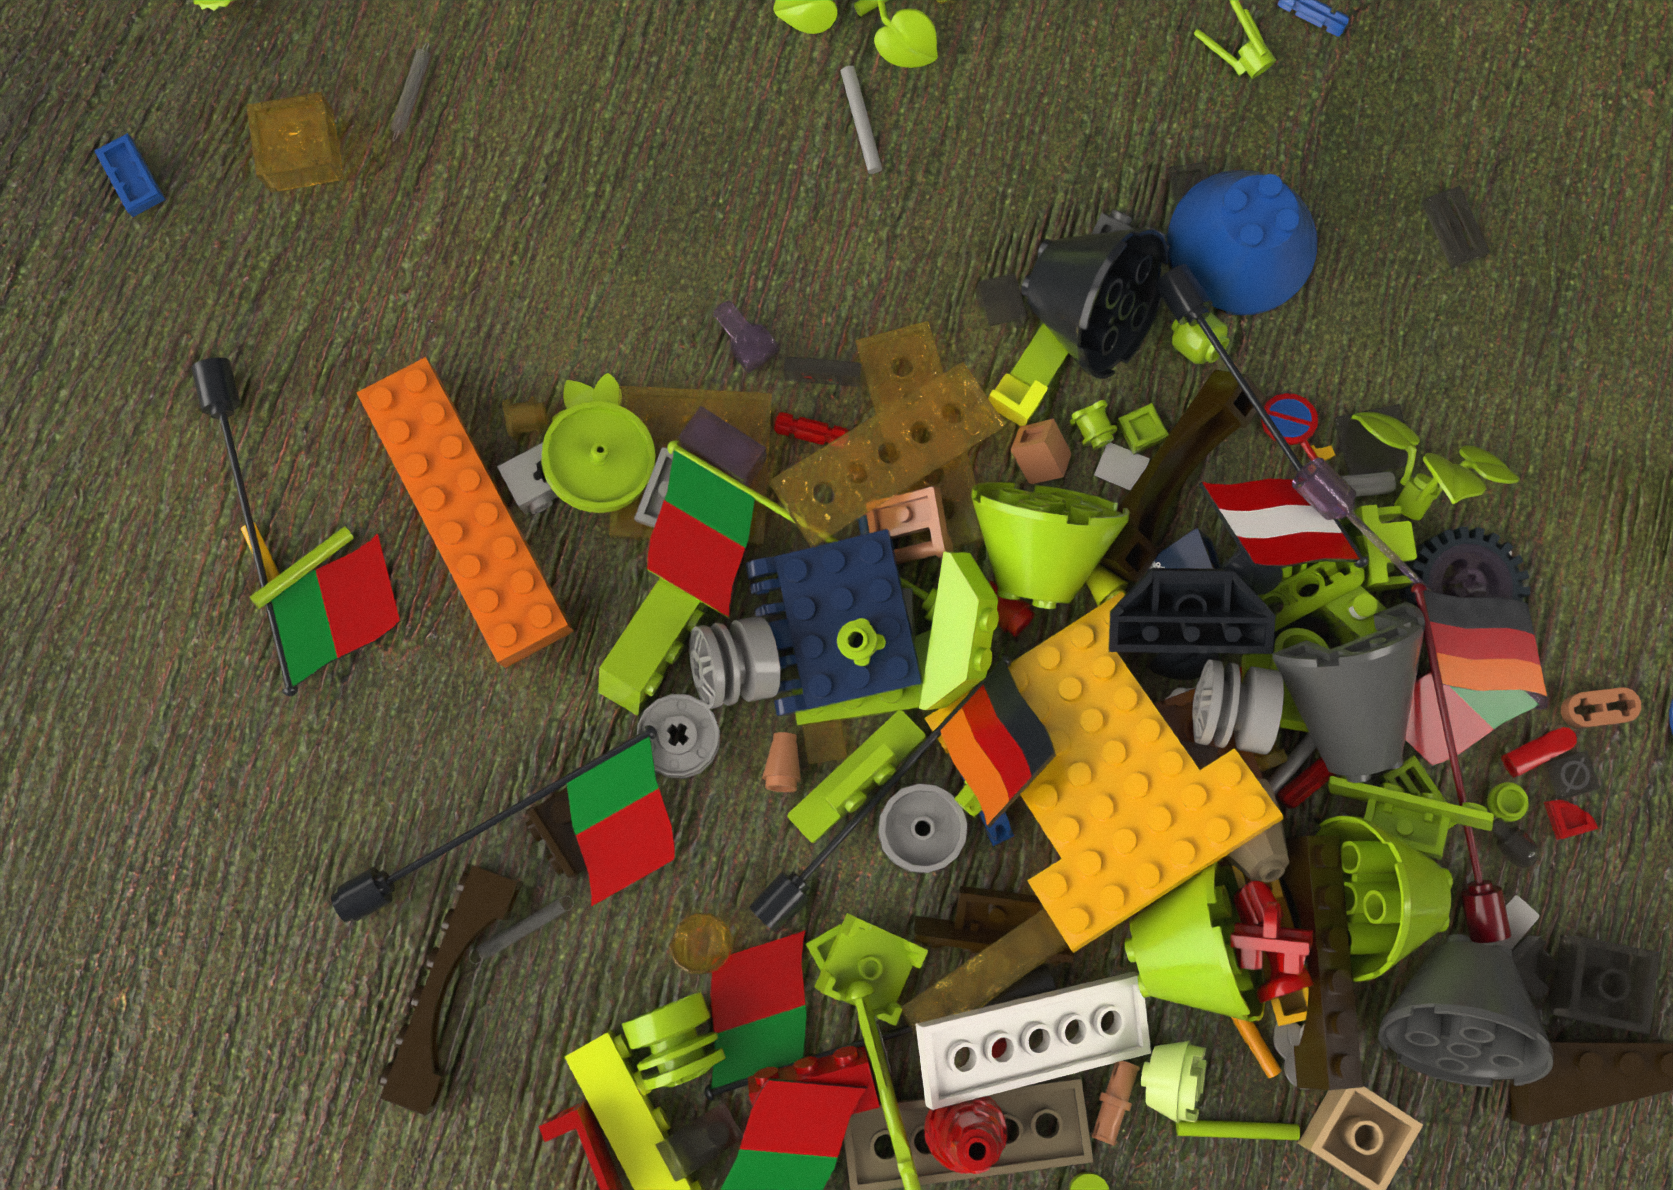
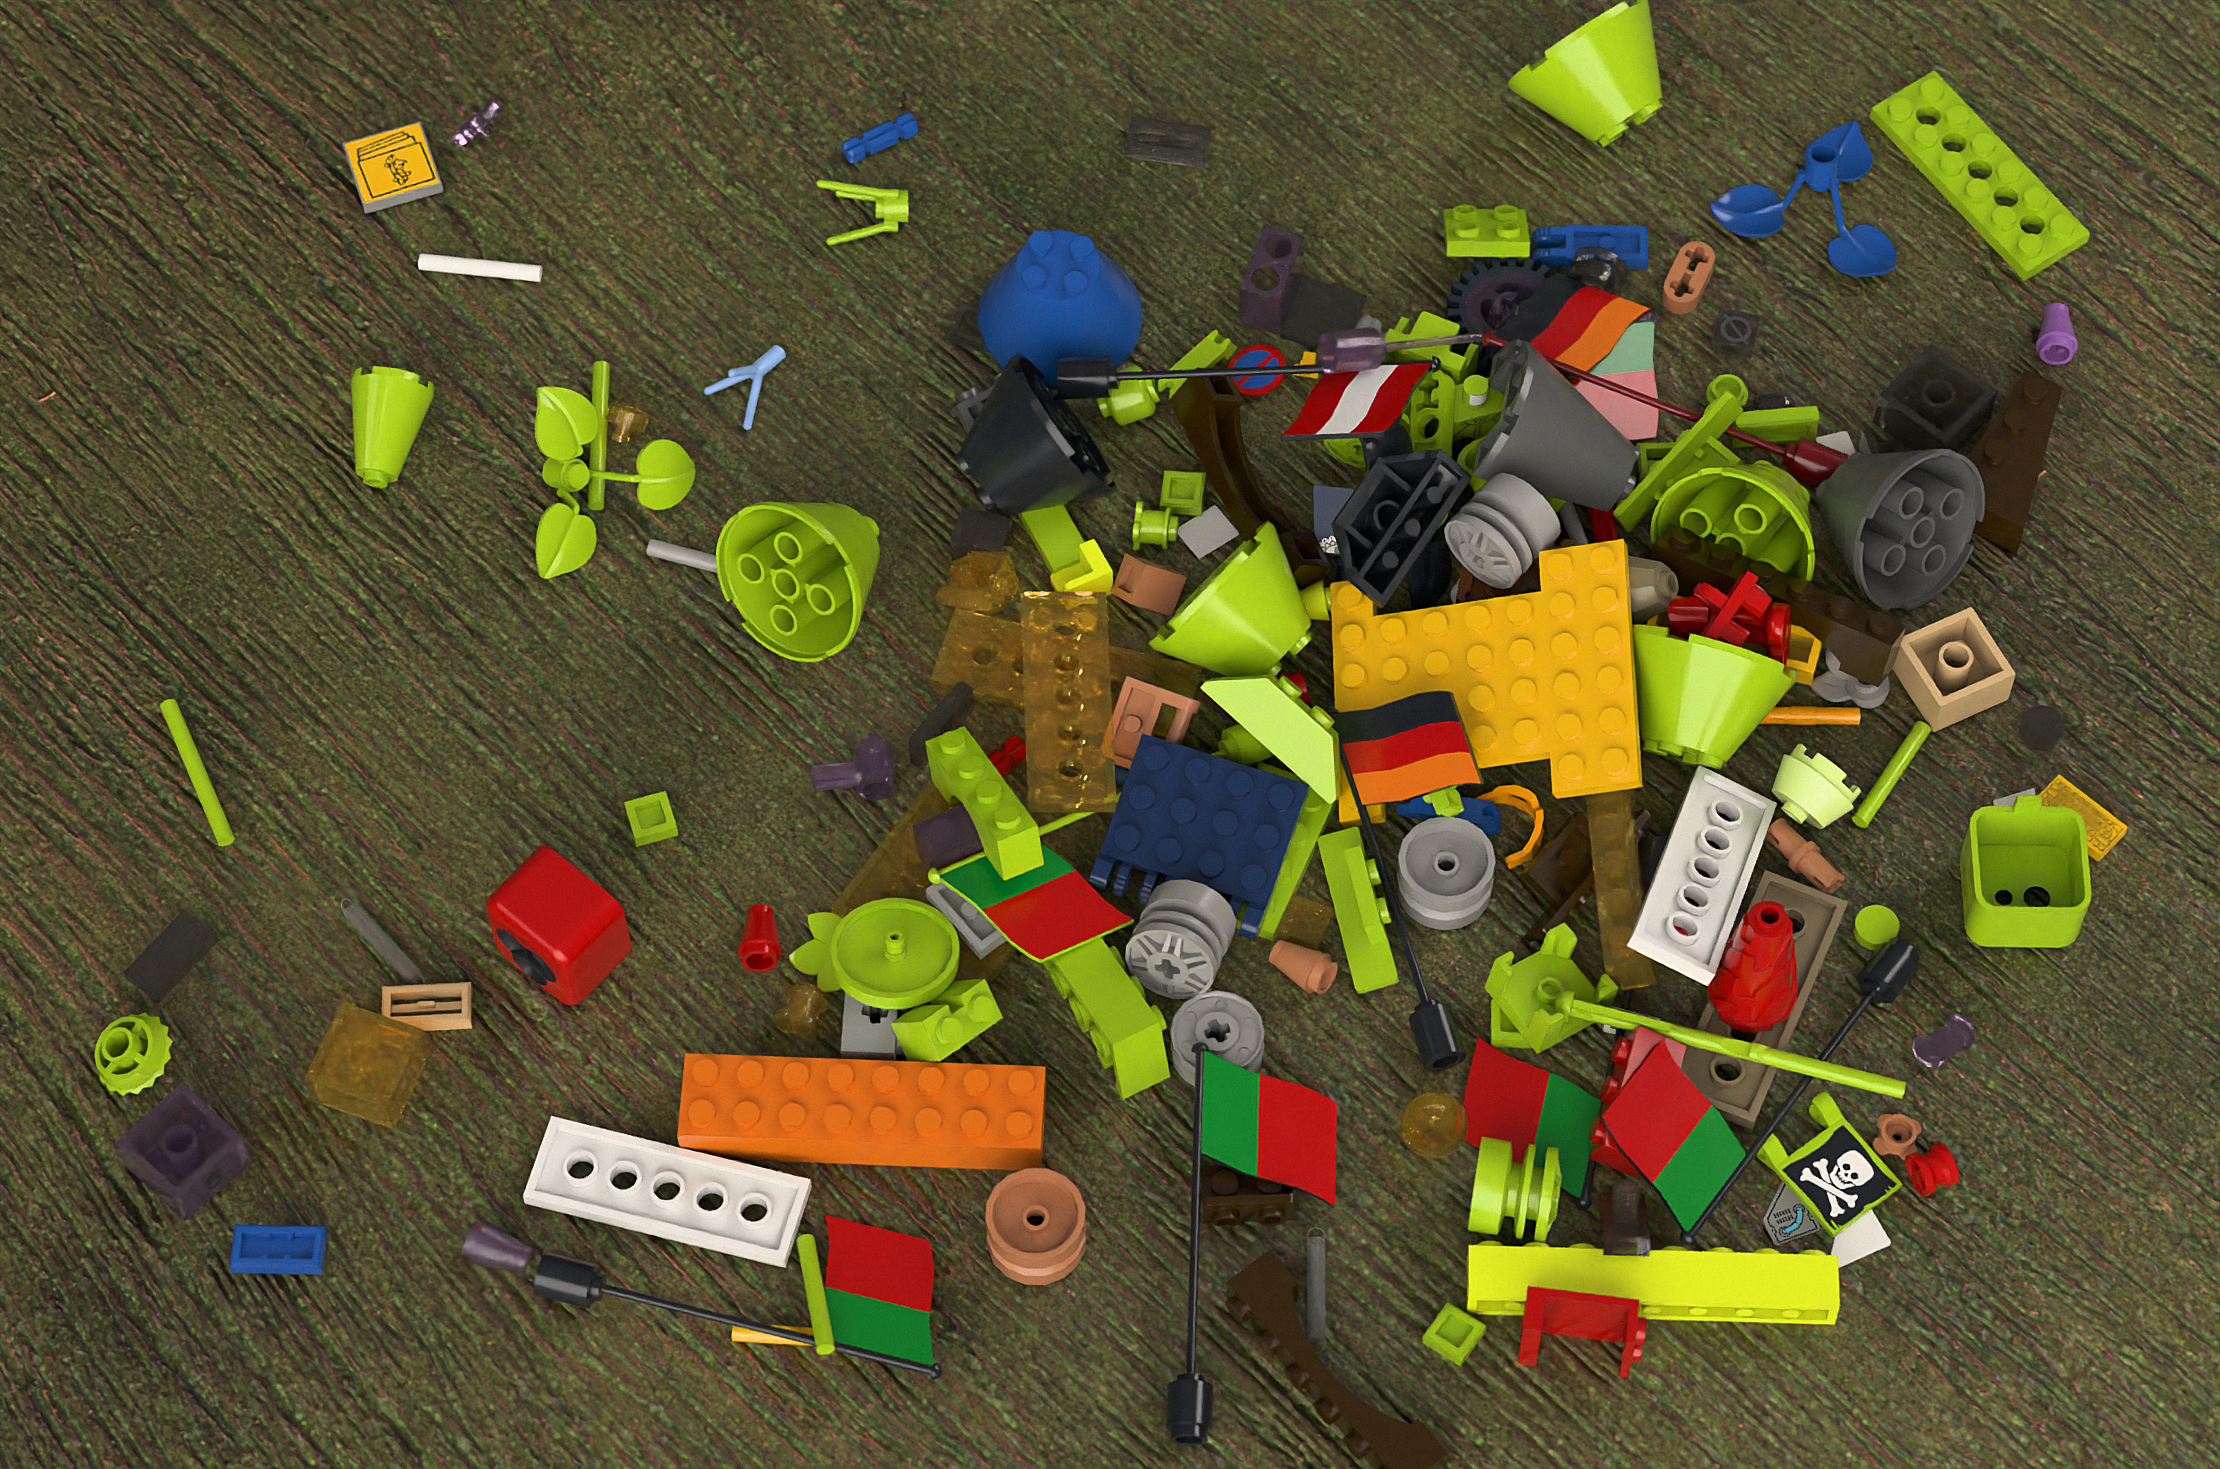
camera: 55 degrees left, 20 degrees down
lime brick [837,618,886,666] -> none
lime plant [1351,412,1520,520] -> none
red bar [1501,727,1577,778] -> none
red tile [1544,800,1599,840] -> none
none -> brick [115,1082,252,1222]
none -> tan tile [381,982,473,1033]
none -> clear purple cone [461,1221,533,1273]
none -> red piece [486,845,632,1006]
none -> white plate [523,1116,812,1268]
none -> lime tile [624,791,678,847]
none -> light blue plant [704,345,786,430]
none -> lime cone [716,502,880,662]
none -> red cone [738,904,782,972]
none -> lime brick [890,979,1003,1062]
none -> lime arch [925,726,1044,881]
none -> clear yellow hand [935,551,1018,618]
none -> nougat wheel [985,1168,1086,1285]
none -> lime piece [1157,330,1237,399]
none -> piece [1238,226,1304,335]
none -> lime tile [1422,1302,1486,1367]
none -> lime plate [1443,205,1530,263]
none -> light orange helmet [1475,784,1544,869]
none -> blue hinge [1532,225,1648,270]
none -> clear smoke wheel [1566,247,1629,297]
none -> lime tile [1730,406,1820,448]

